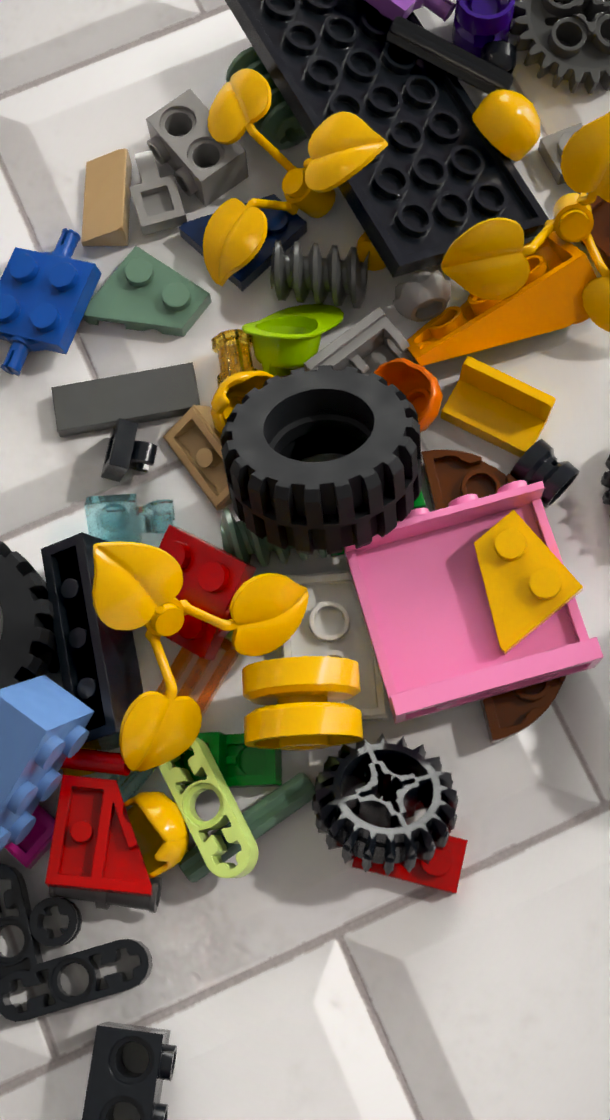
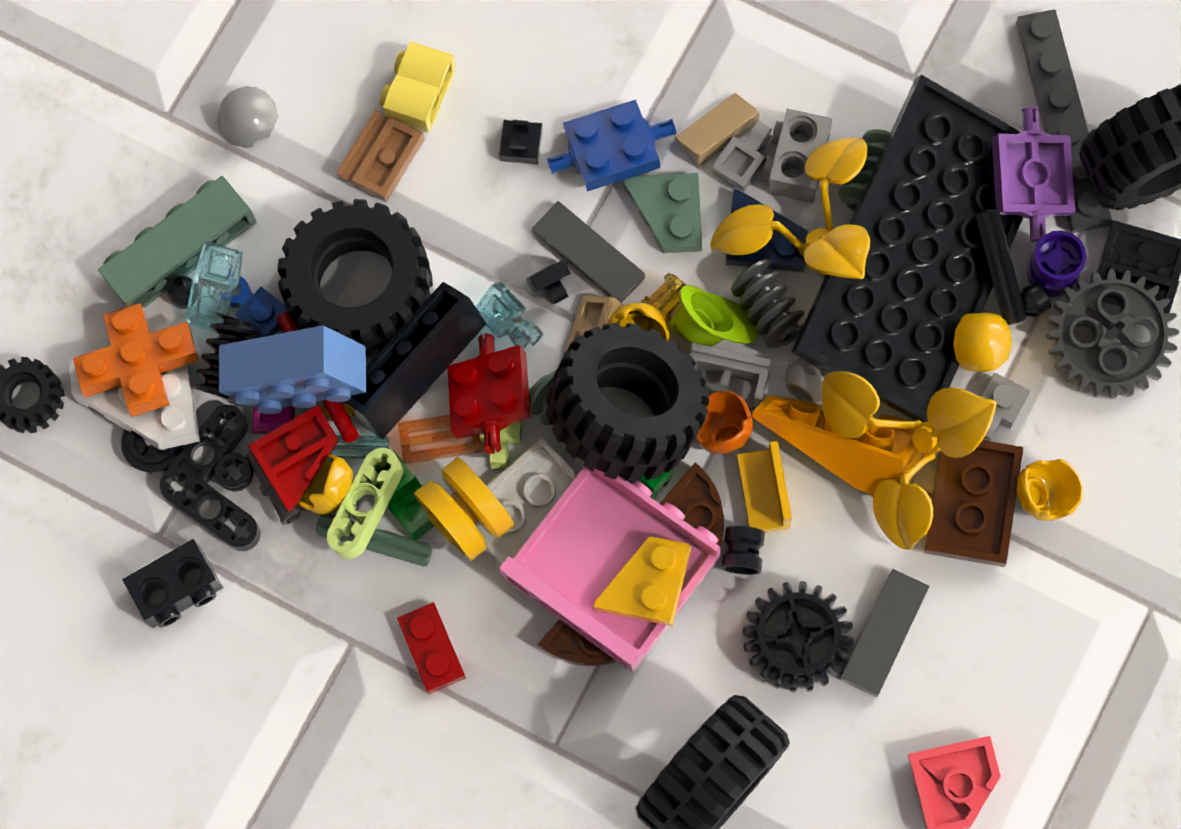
camera: 55 degrees right, 0 degrees up
yellow plant [92,541,309,772] -> none
black gear [312,733,458,876] -> none

